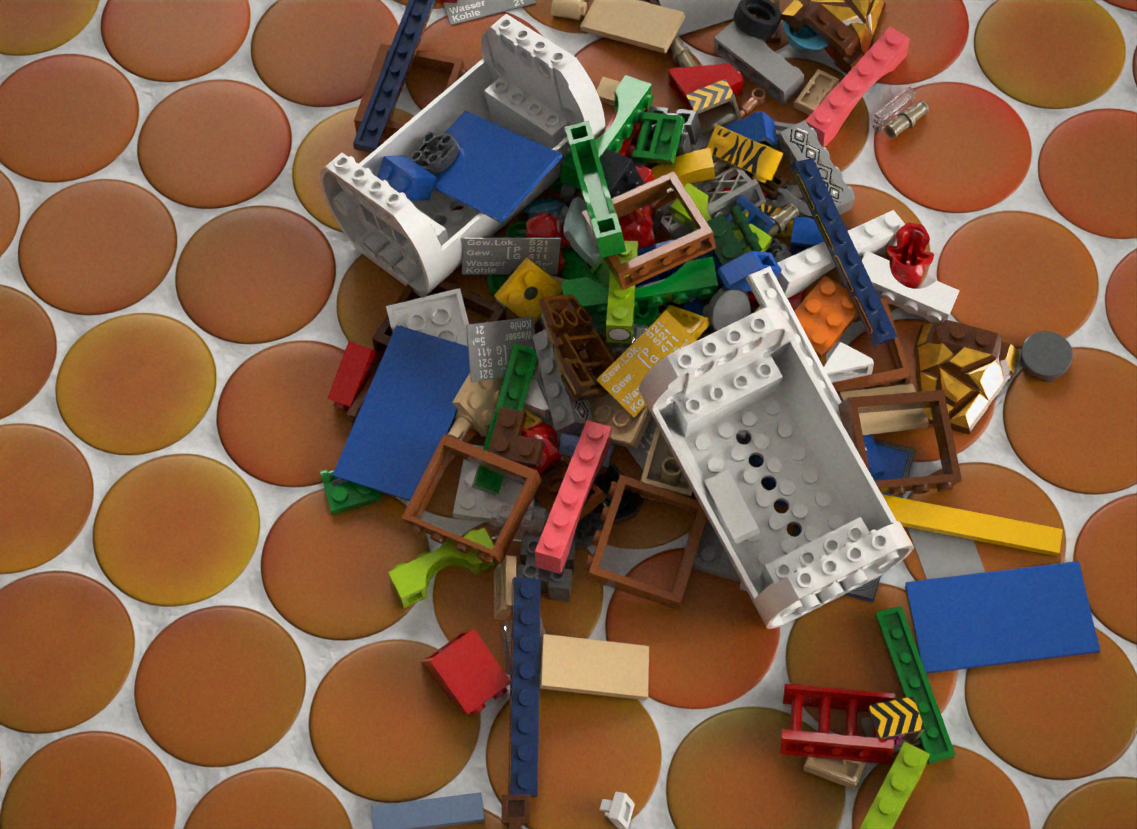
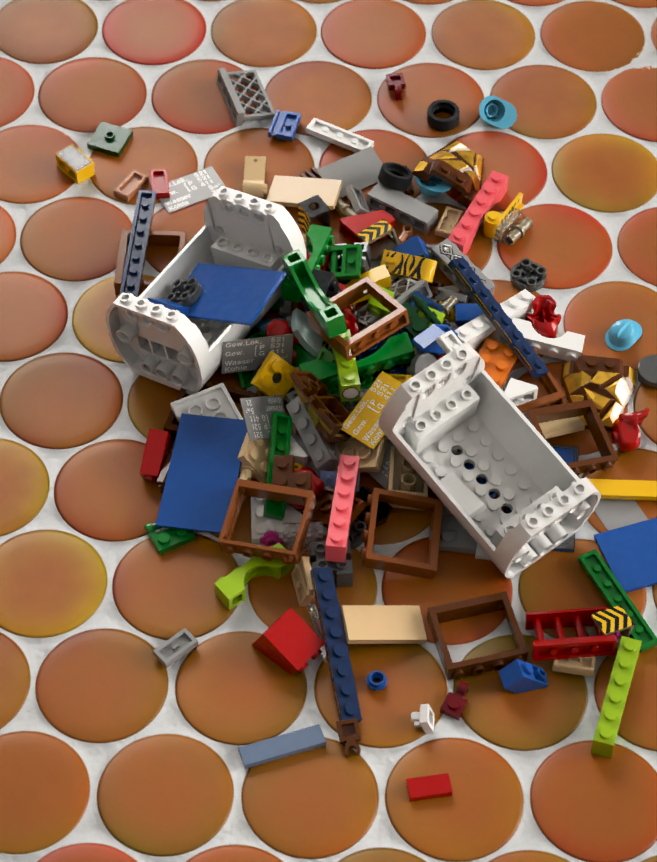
camera: 15 degrees left, 10 degrees down
none -> light grey plate [153,628,198,668]
none -> dark pink plate [260,531,283,547]
none -> black piece [298,195,330,234]
none -> light grey plate [345,184,371,215]
none -> blue plate [366,670,387,691]
none -> reddish brown window [427,591,528,680]
none -> dark red plate [440,681,469,721]
none -> yellow door [483,192,524,238]
none -> blue slope [499,659,549,694]
none -> dark grey tile [510,258,546,292]
none -> medium azure piece [605,319,642,351]
none -> red head [611,408,649,453]

